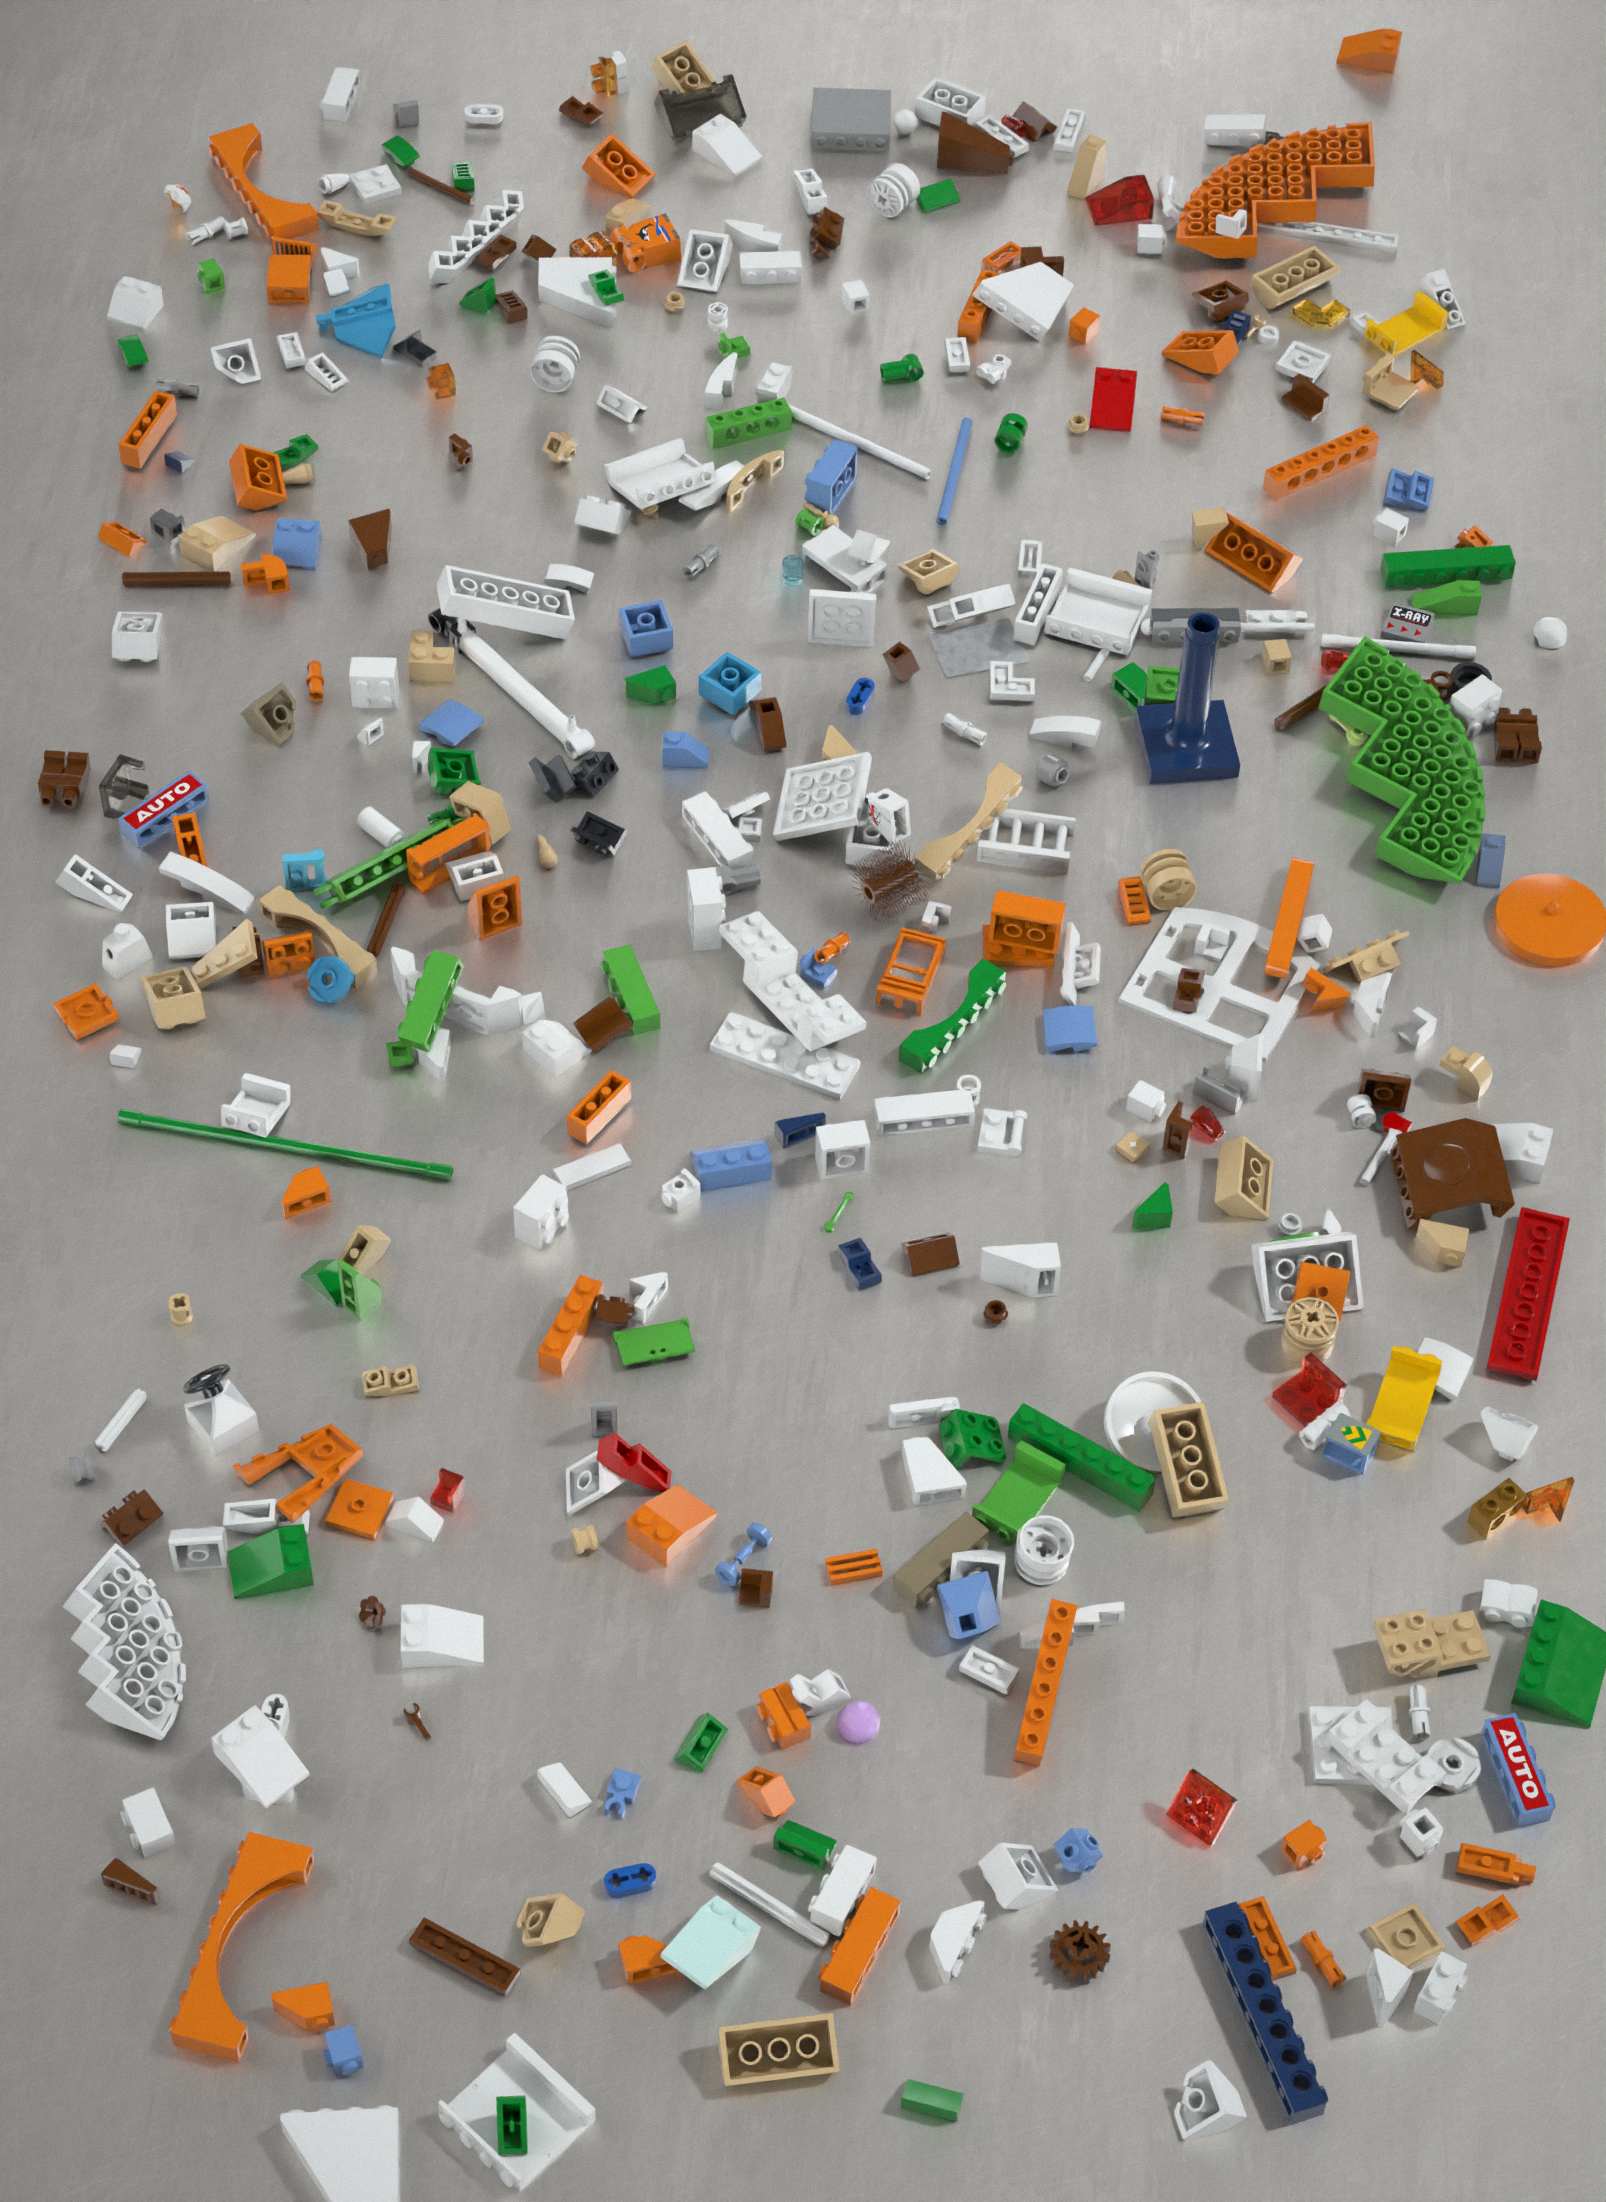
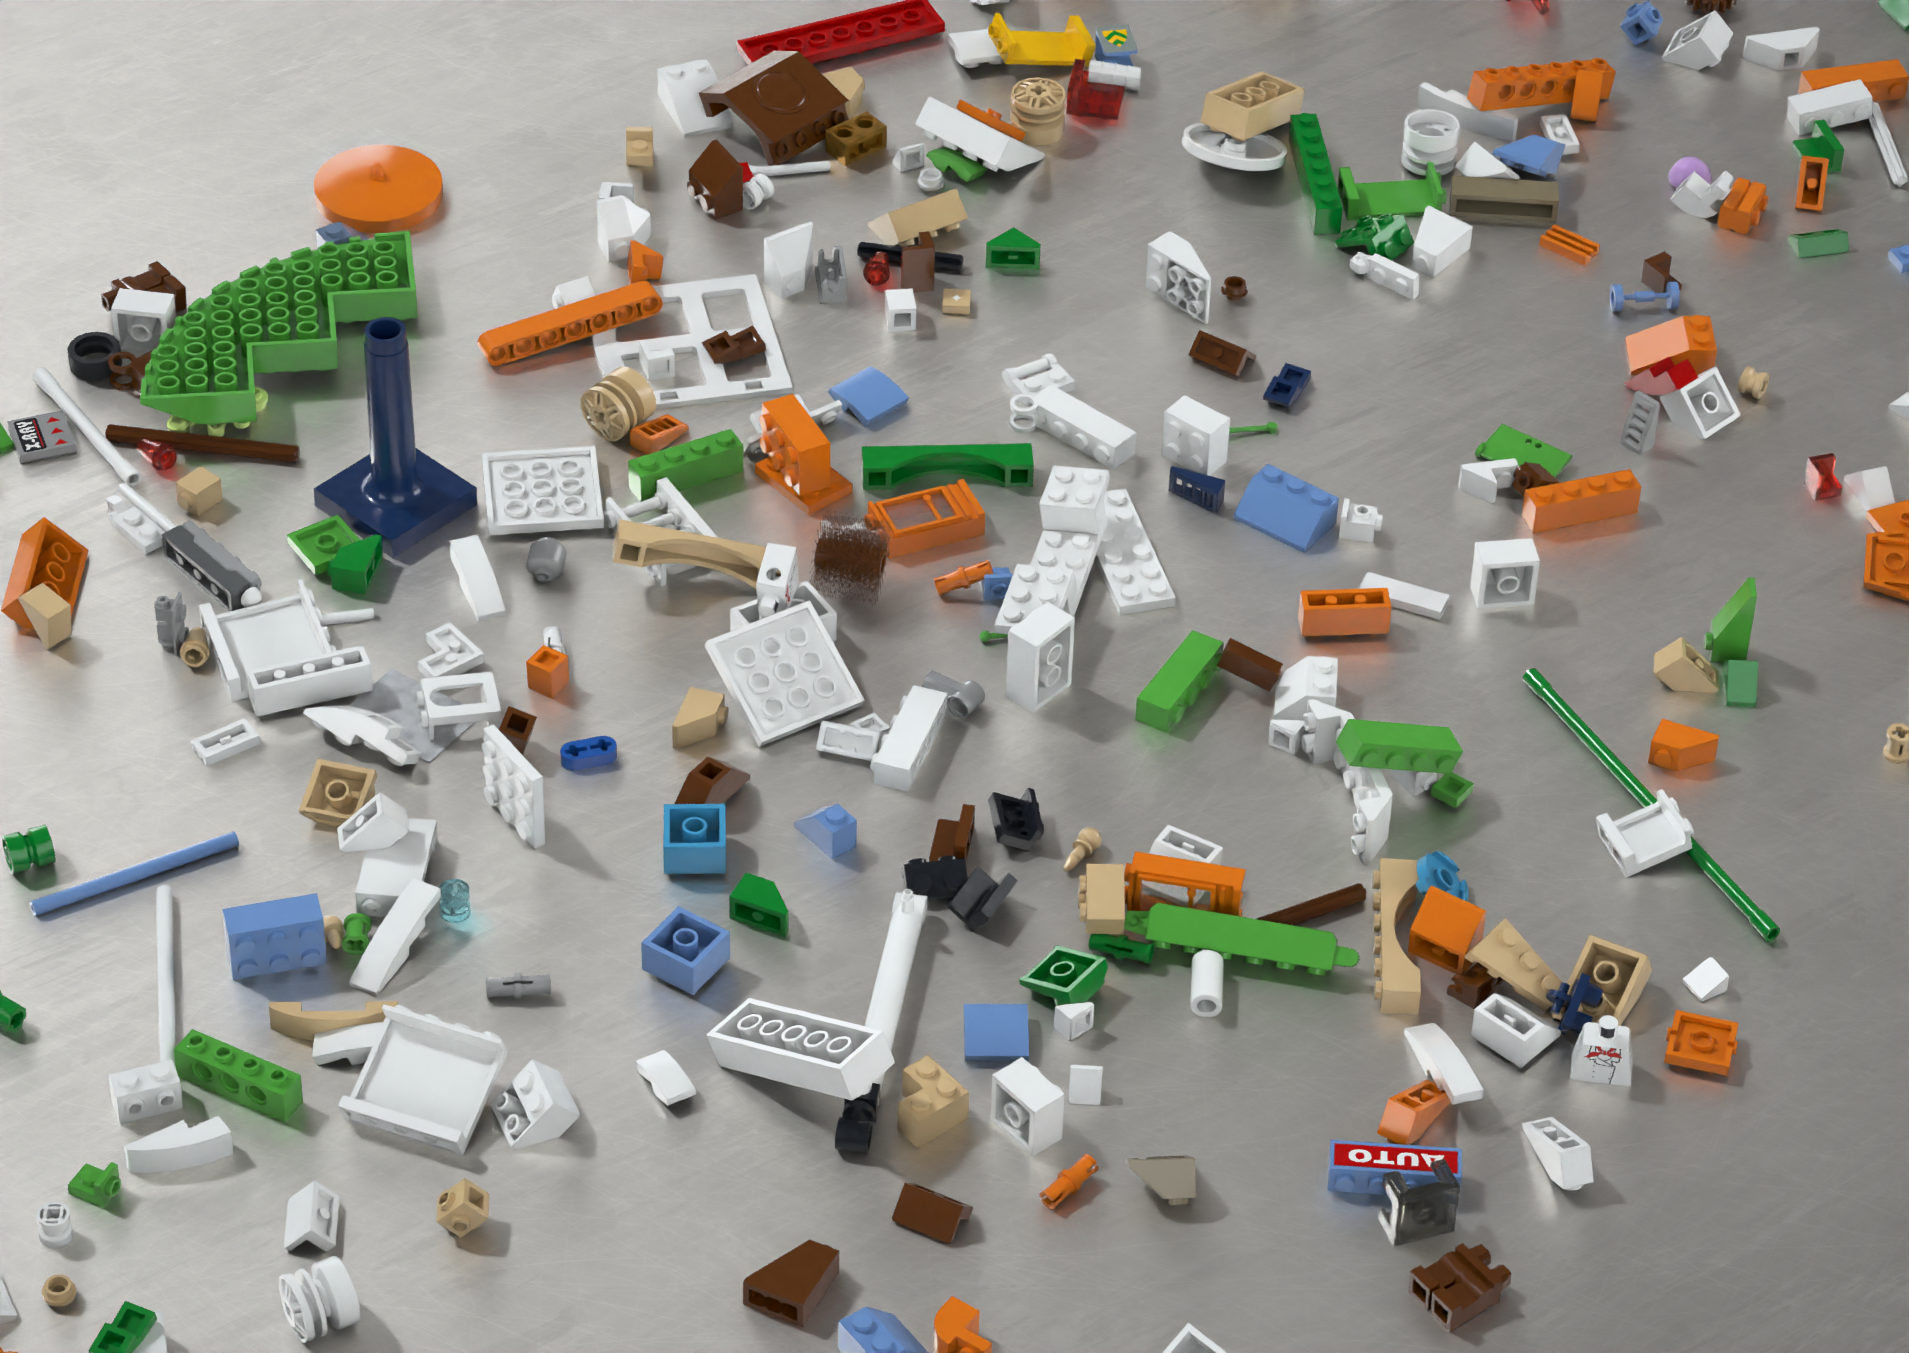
camera: 130 degrees left, 10 degrees down
medium azure plate [282,849,327,892] -> none
tan slope [362,1364,419,1396] -> none
reddish brown bracket [449,433,473,471] -> none
orange slope [467,875,522,940] -> none
tan bracket [1323,930,1410,983] -> none
none -> white slope [349,878,441,997]
none -> white panel [416,671,501,741]
none -> white plate [482,446,604,535]
none -> orange panel [526,645,569,699]
none -> bright green brick [628,429,744,502]
none -> pearl gold brick [826,111,887,166]
none -> black axle [857,242,964,270]
none -> reddish brown panel [892,1183,973,1243]
none -> reddish brown panel [929,804,975,862]
none -> dark blue hips [1546,973,1603,1035]
none -> orange panel [1570,69,1603,122]

